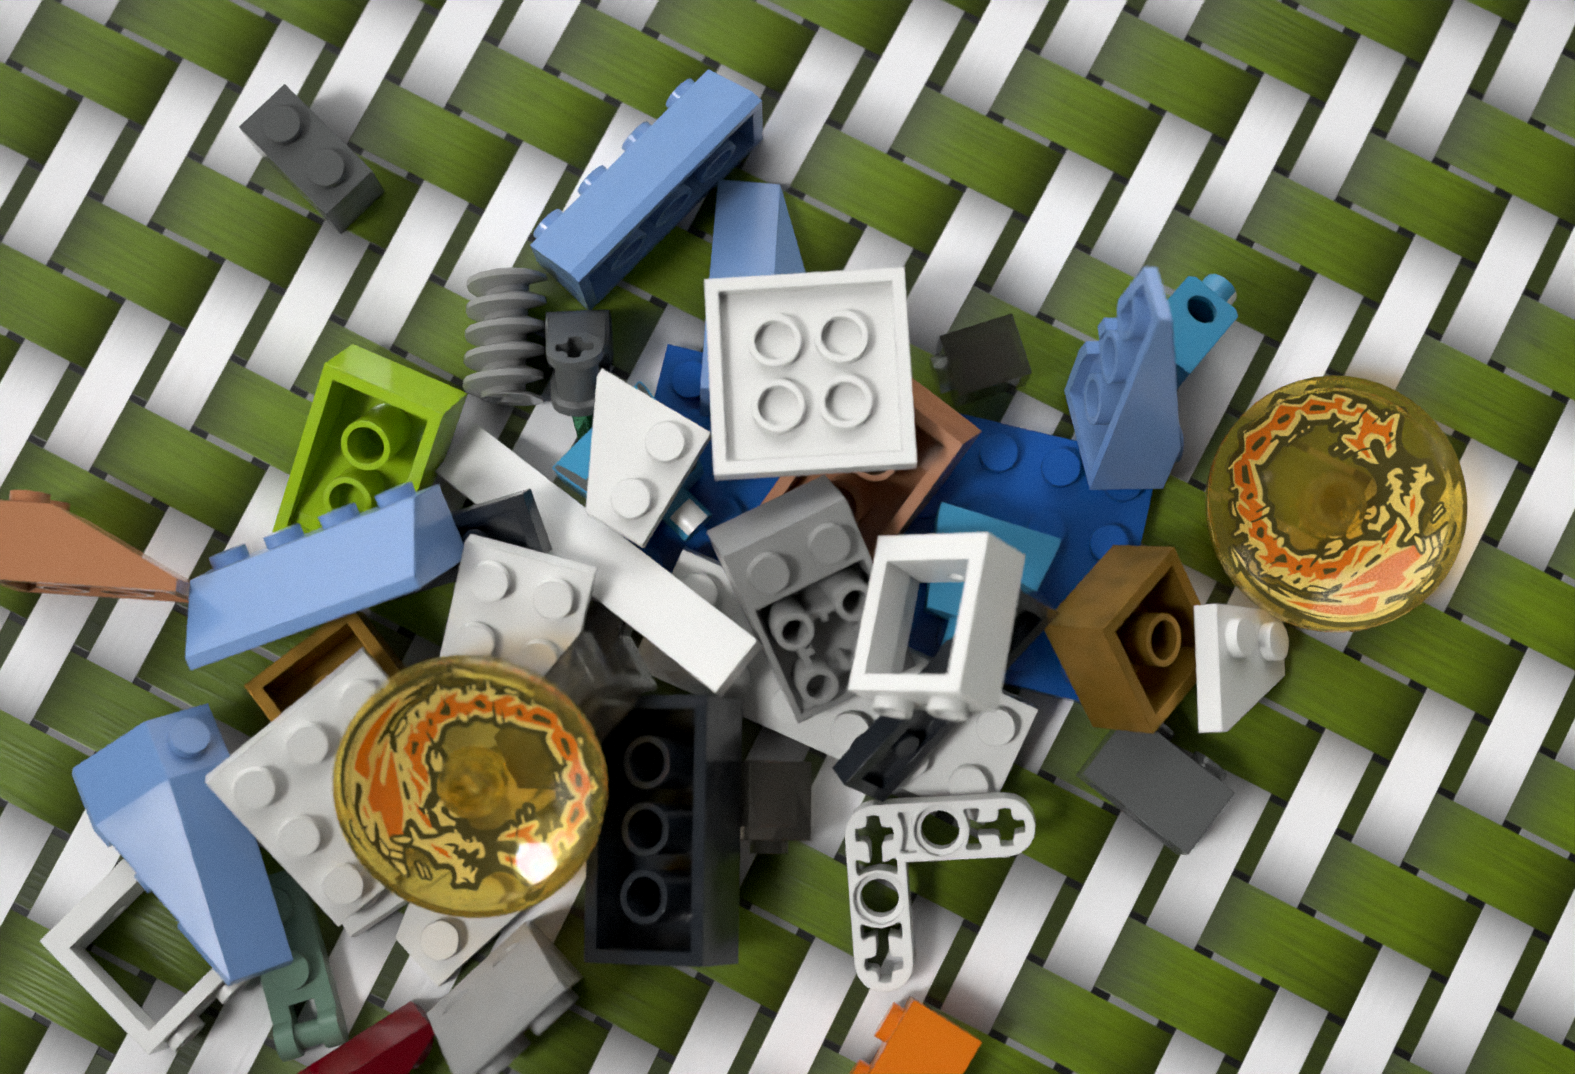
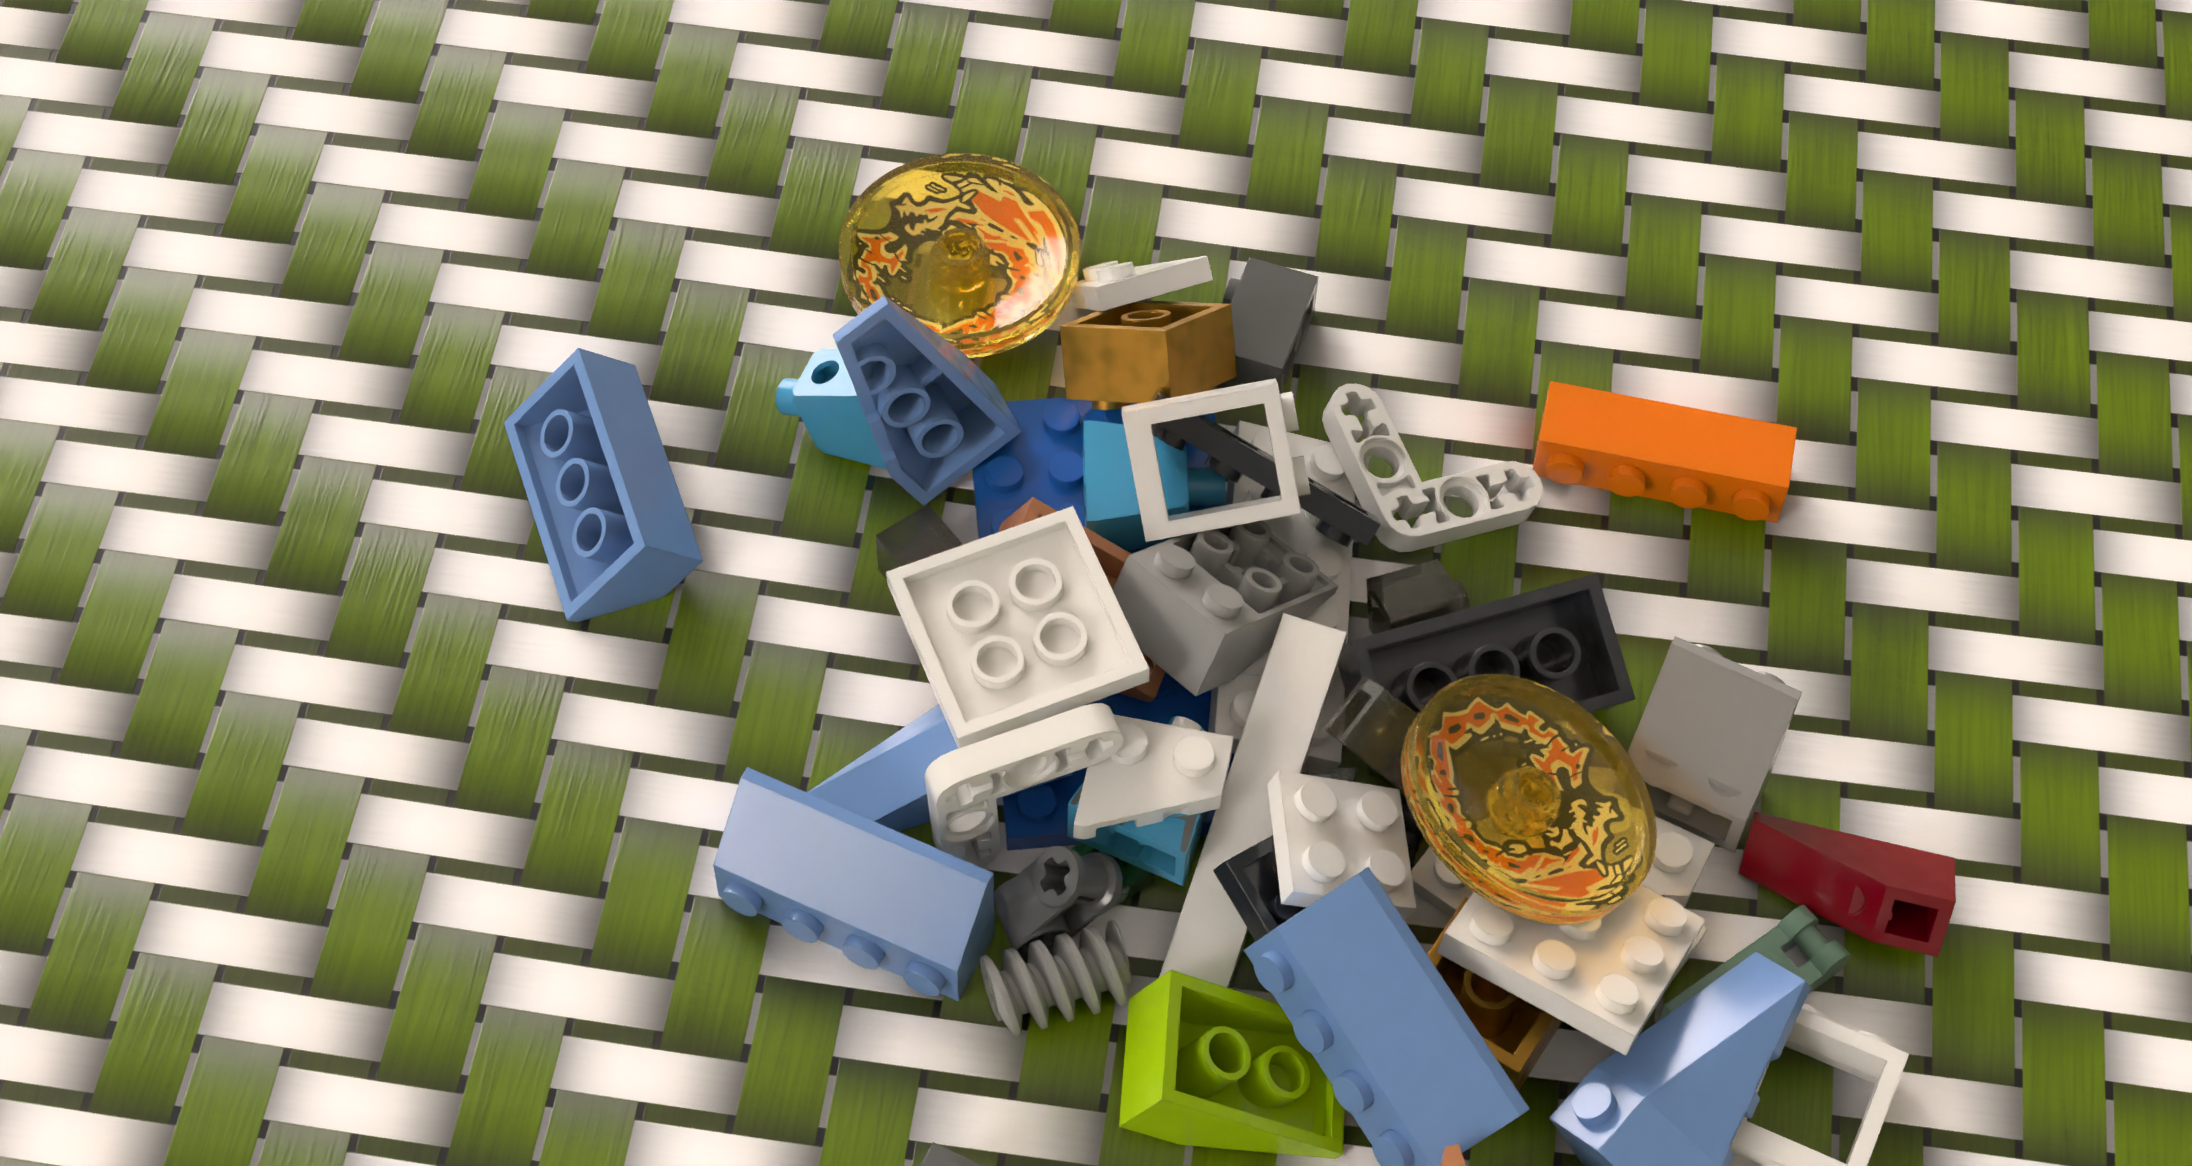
camera: 110 degrees left, 25 degrees down
none -> medium blue slope [504,348,703,622]
none -> white beam [925,703,1124,868]

